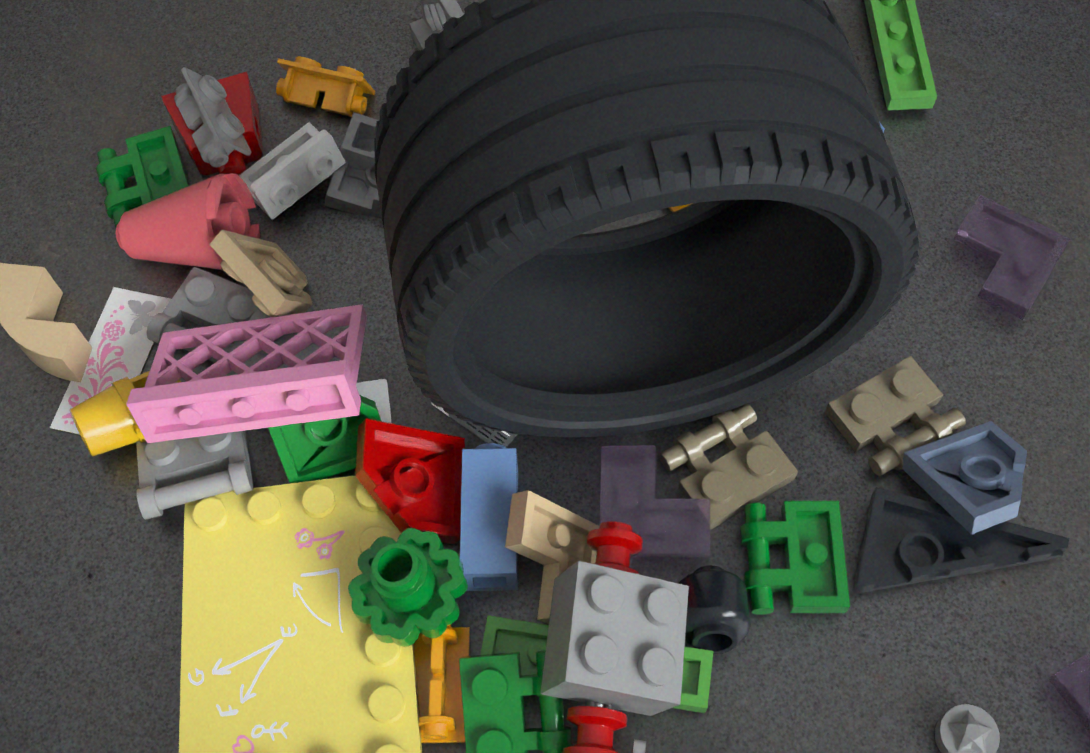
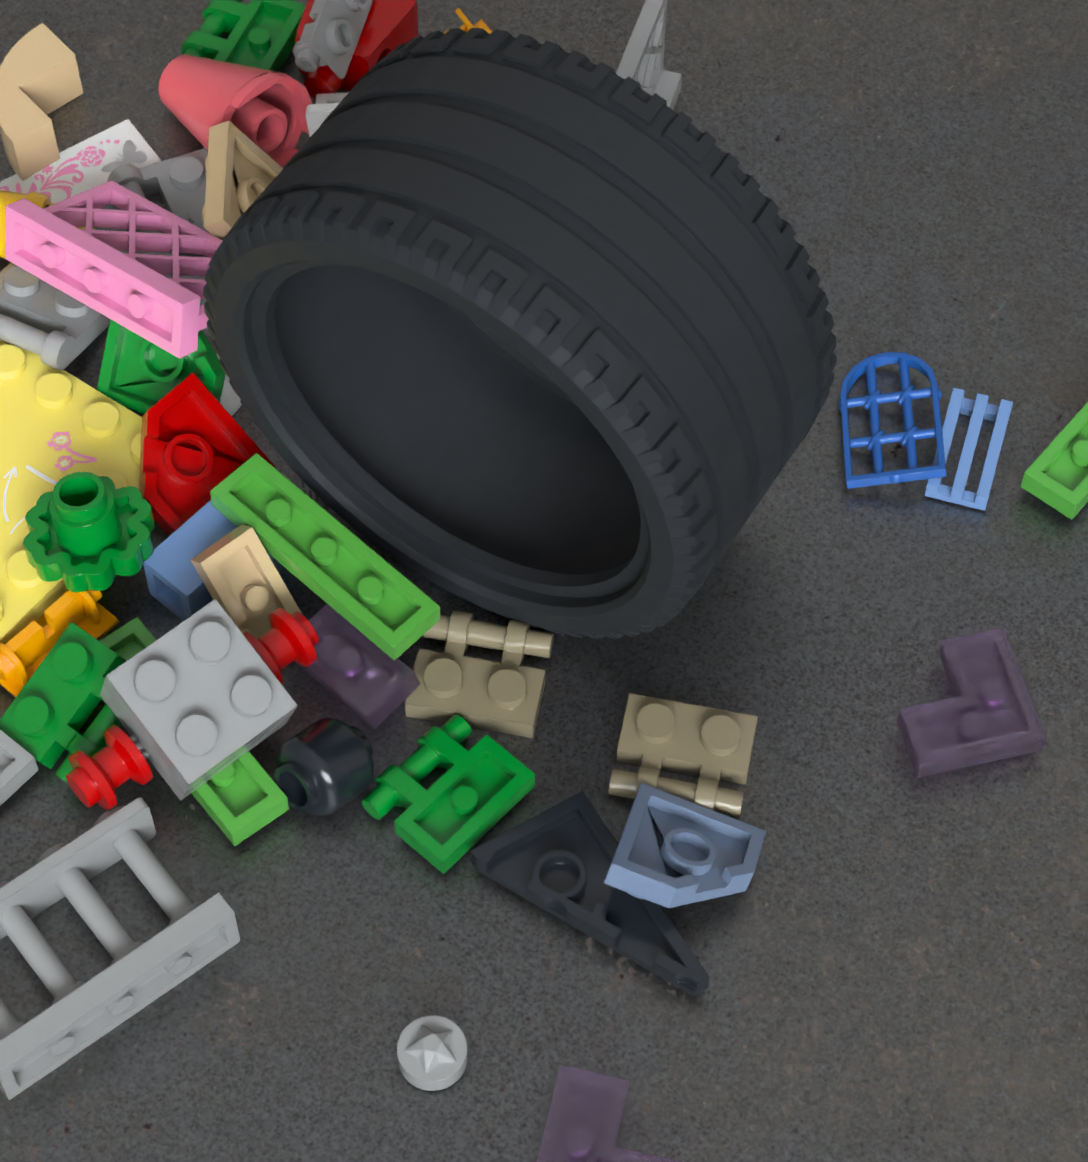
camera: 40 degrees right, 5 degrees down
none -> bright green plate [210,453,440,661]

